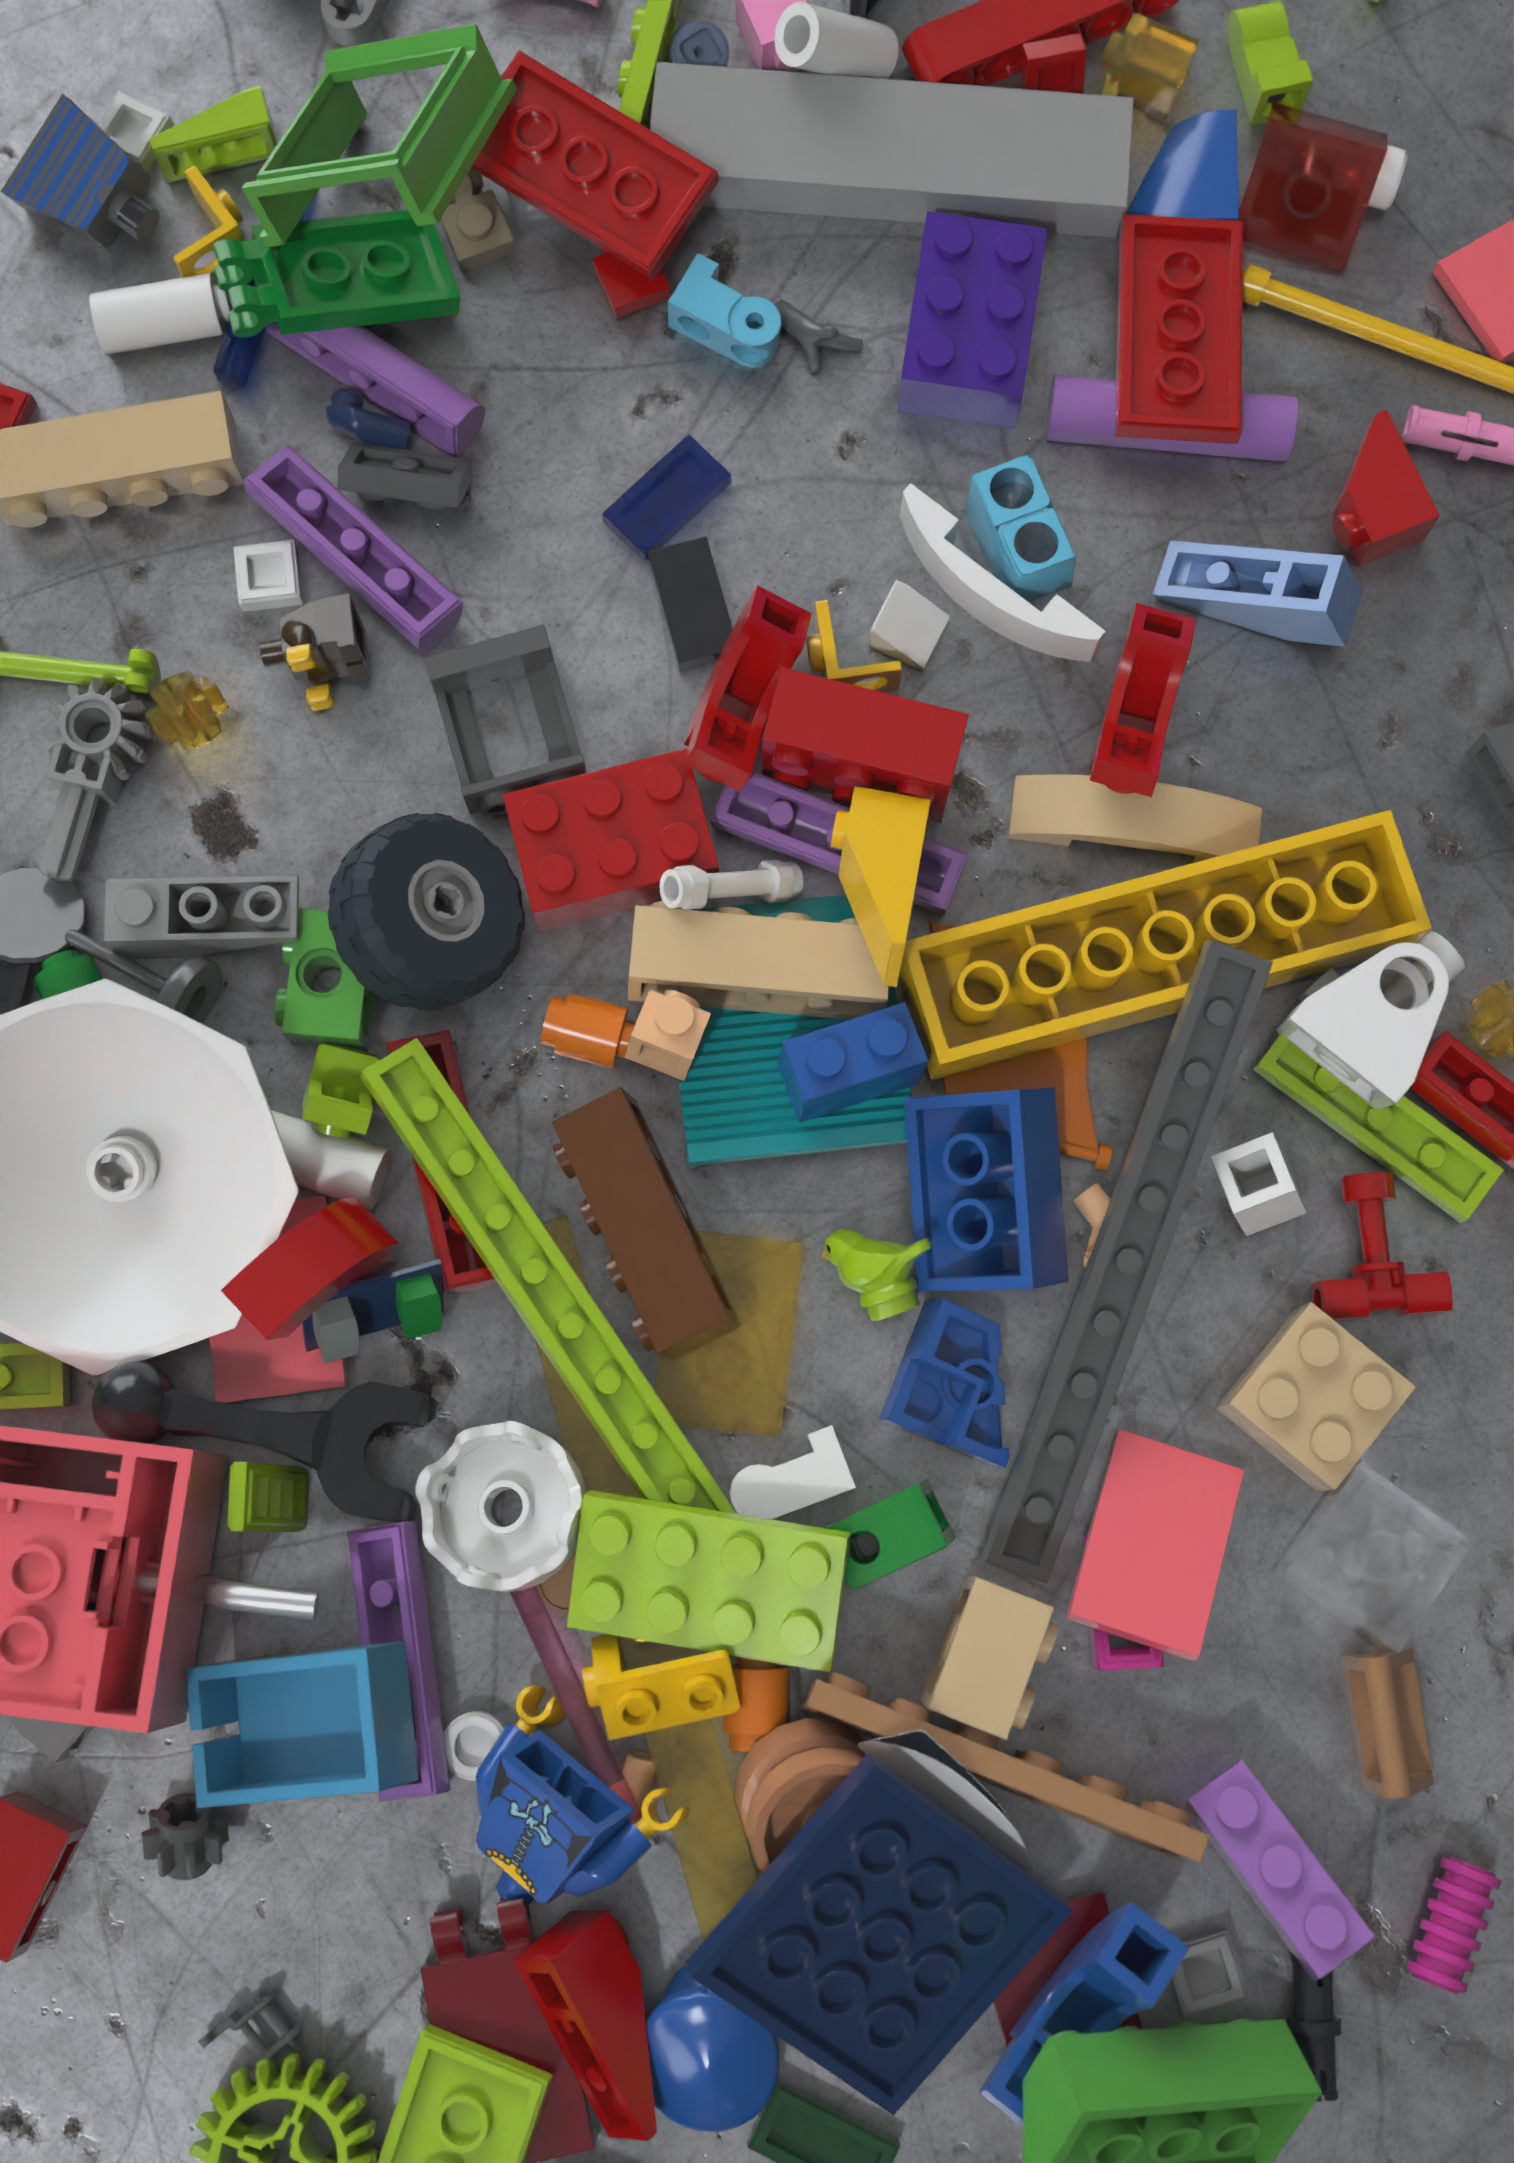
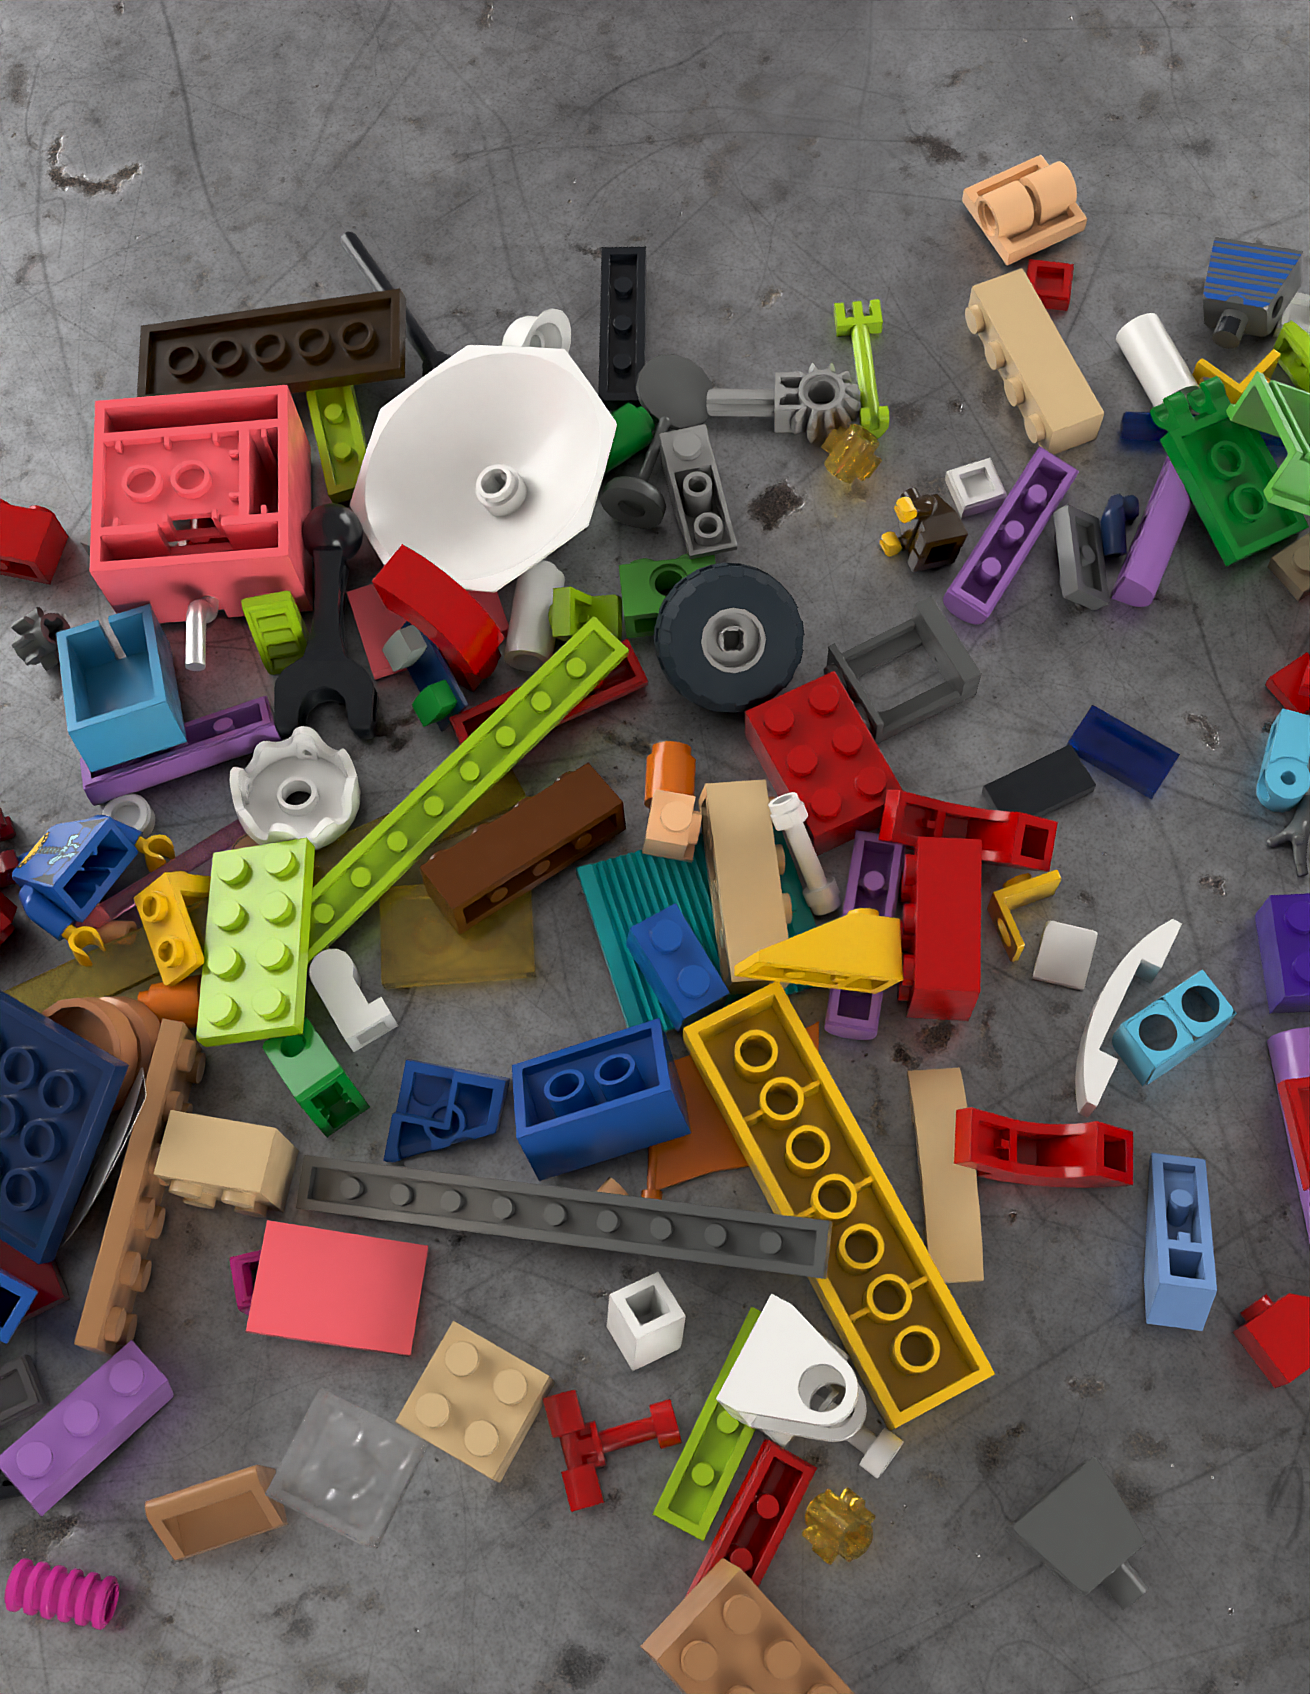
camera: 85 degrees right, 10 degrees down
lime animal [821,1228,932,1321] -> none

